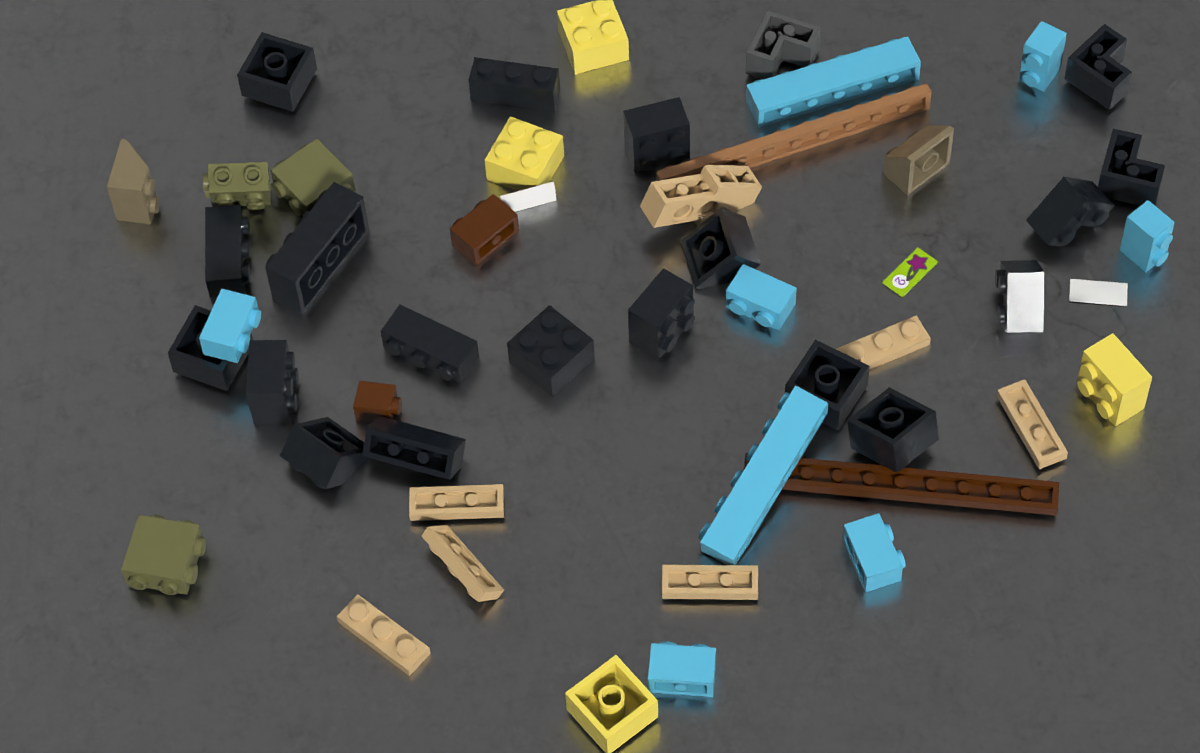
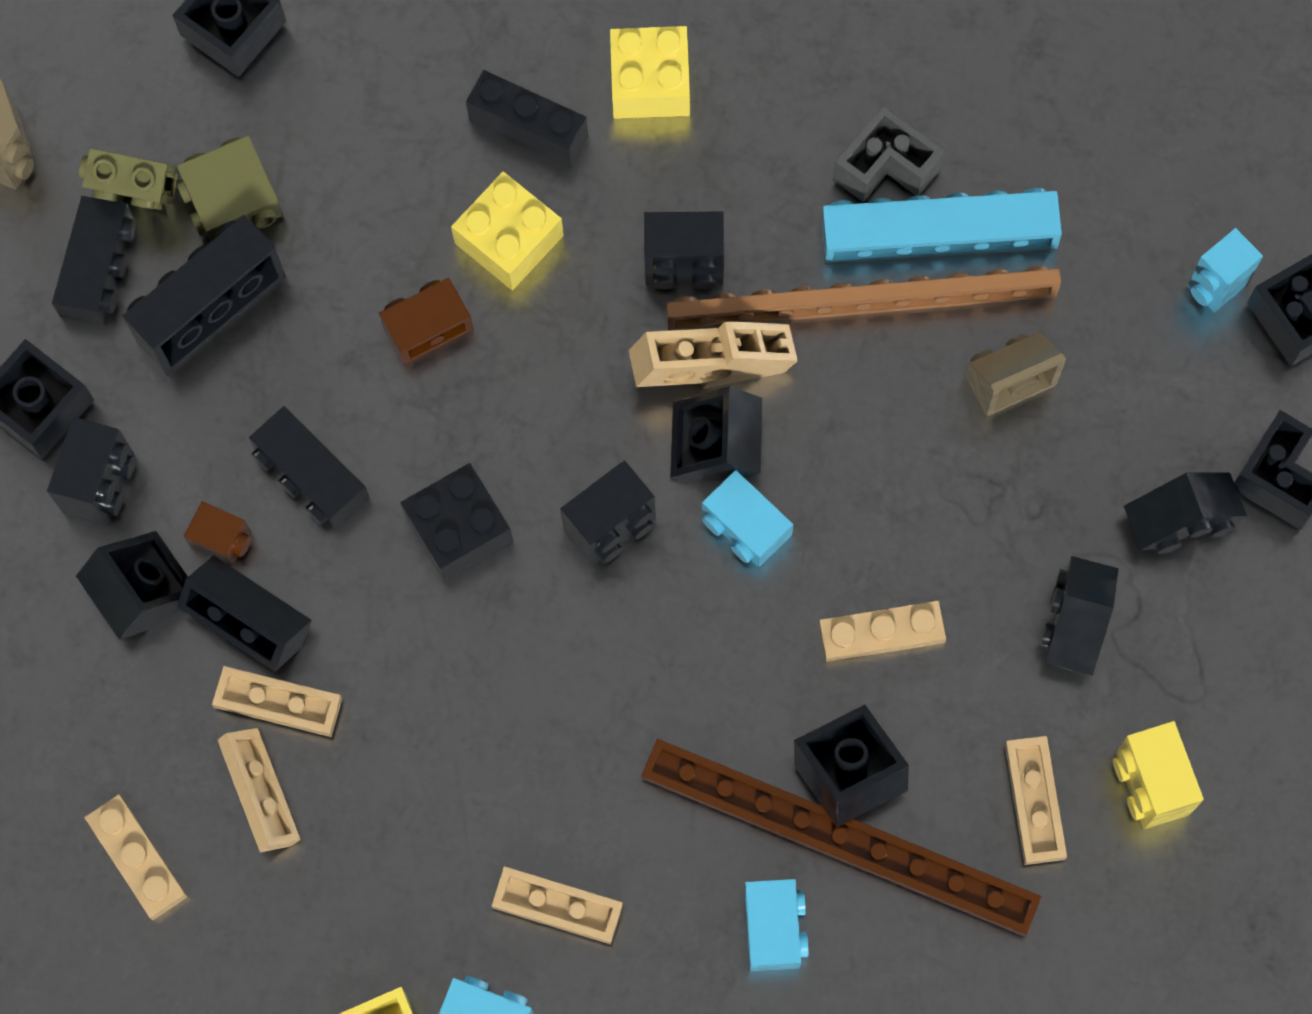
camera: 15 degrees right, 15 degrees up
medium azure brick [199,289,261,363] -> none
white sticker [500,181,556,212] -> none
medium azure brick [698,385,828,565] -> none
black brick [785,339,870,430] -> none
lime sticker [882,247,938,298] -> none
white sticker [1069,279,1128,306] -> none
medium azure brick [1120,200,1175,272] -> none

